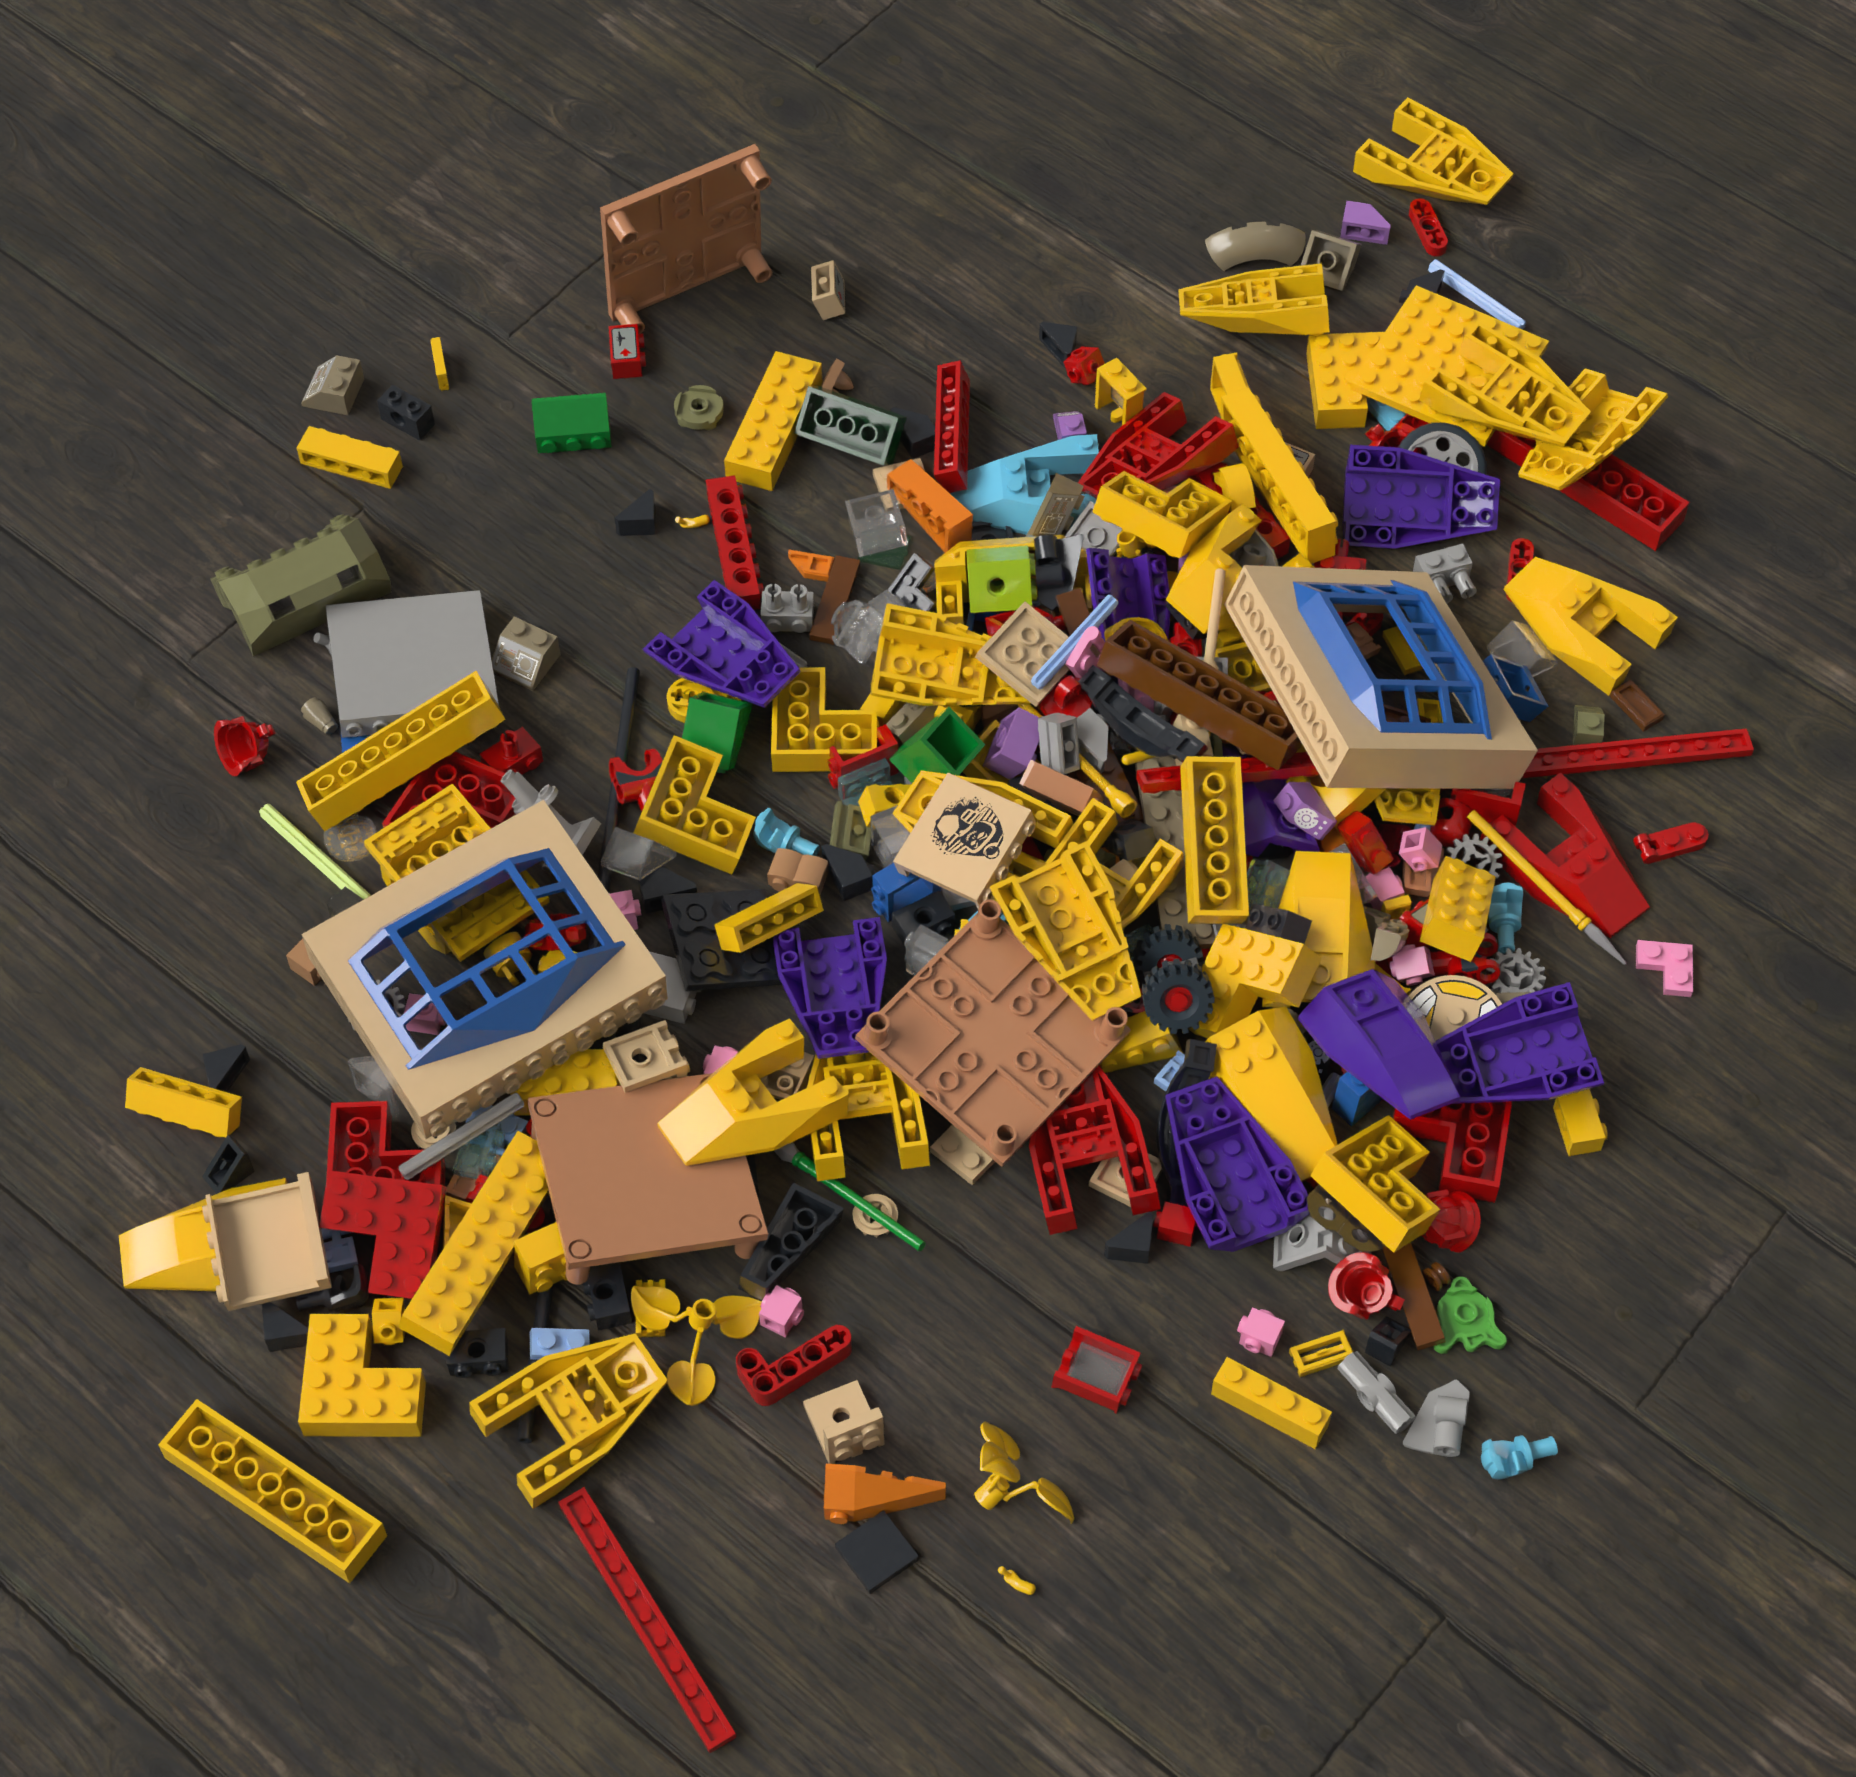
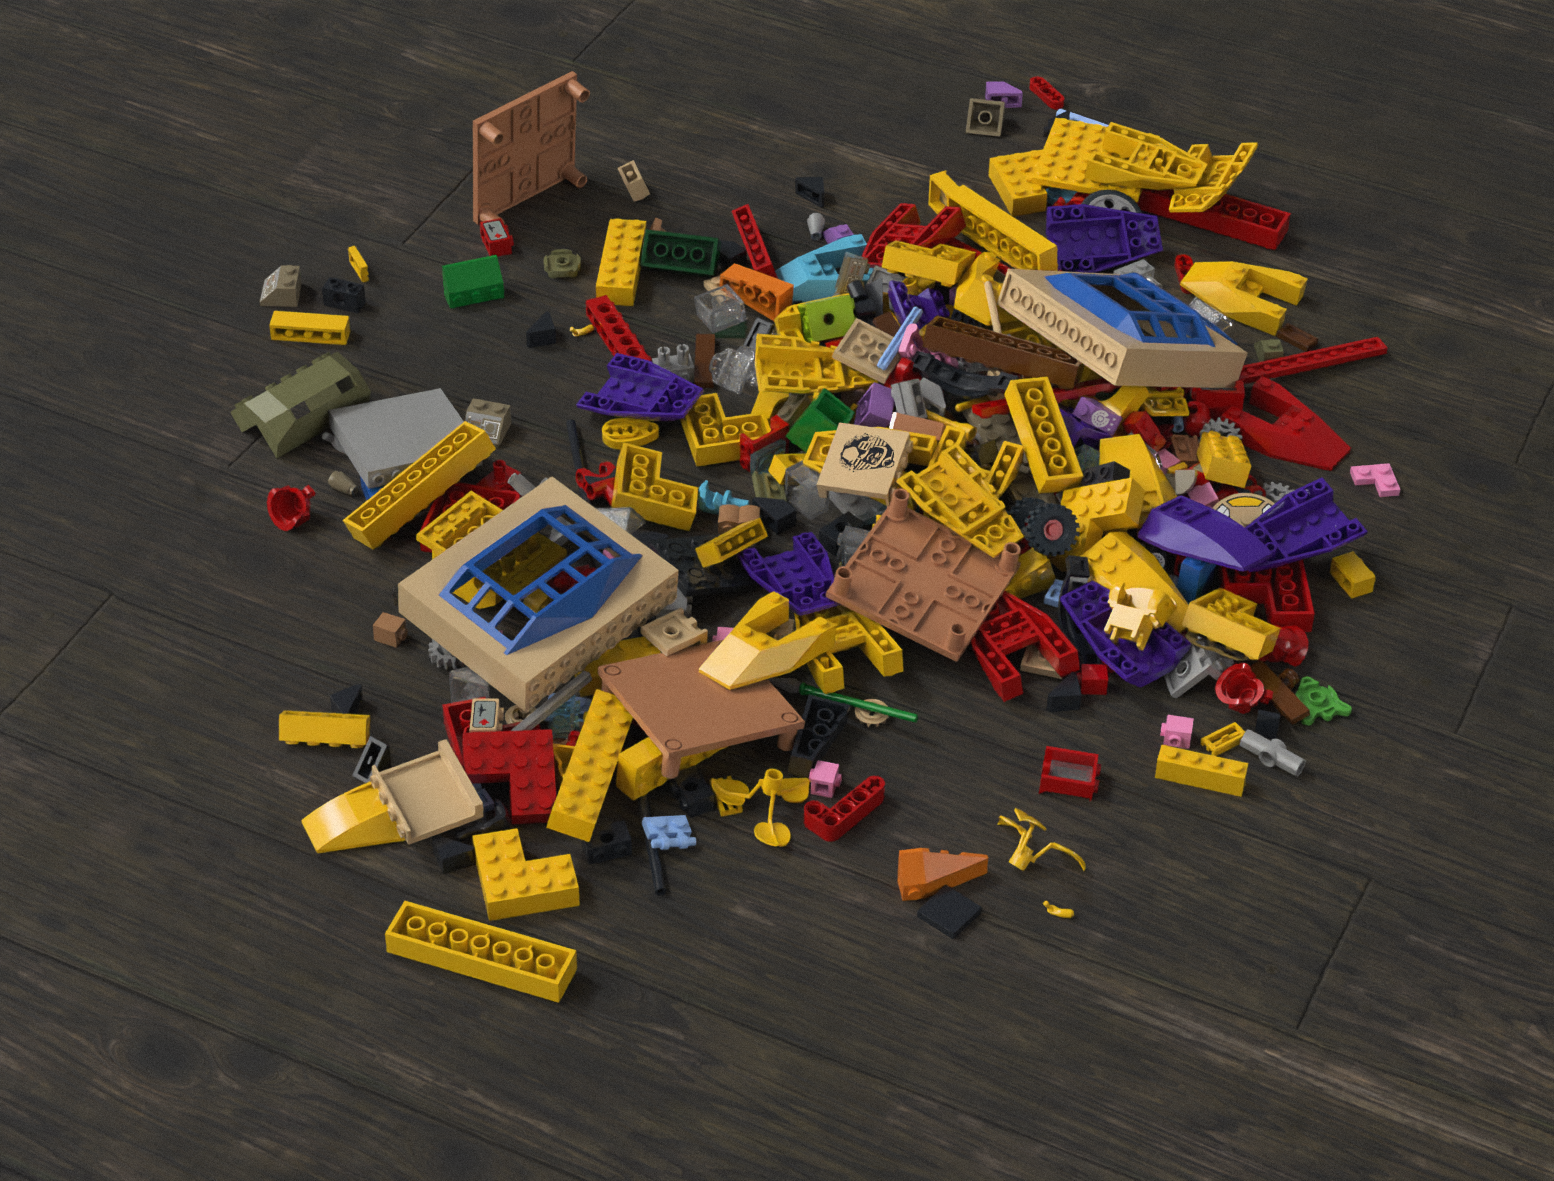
camera: 15 degrees left, 15 degrees down
yellowish green axle [259,804,371,903] -> none
clear tile [324,813,377,862] -> none
yellow brick [372,1298,405,1345] -> none
yellow wedge [469,1333,668,1509] -> none
red plate [558,1487,736,1753] -> none
green slope [682,692,753,773] -> none
orange tile [788,550,834,582] -> none
tan bracket [803,1380,884,1464] -> none
blue window [871,863,941,922] -> none
tan plate [930,1124,995,1185] -> none
red brick [1063,347,1105,385] -> none
yellow window [1095,358,1147,425] -> none
yellow wedge [1179,263,1330,336] -> none
dark tan brick [1205,222,1305,271] -> none
yellow brick [1213,463,1256,512] -> none
yellow wedge [1353,97,1513,205] -> none
bright pink brick [1399,827,1442,872] -> none
light grey panel [1403,1379,1470,1457] -> none
yellow piece [1467,810,1626,965] -> none
medium azure piece [1481,1435,1558,1480] -> none
medium azure piece [1487,883,1523,954] -> none
red plate [1633,822,1709,864] -> none
none -> brick [470,698,504,732]
none -> light grey cone [807,213,825,240]
none -> yellow piece [1104,581,1177,651]

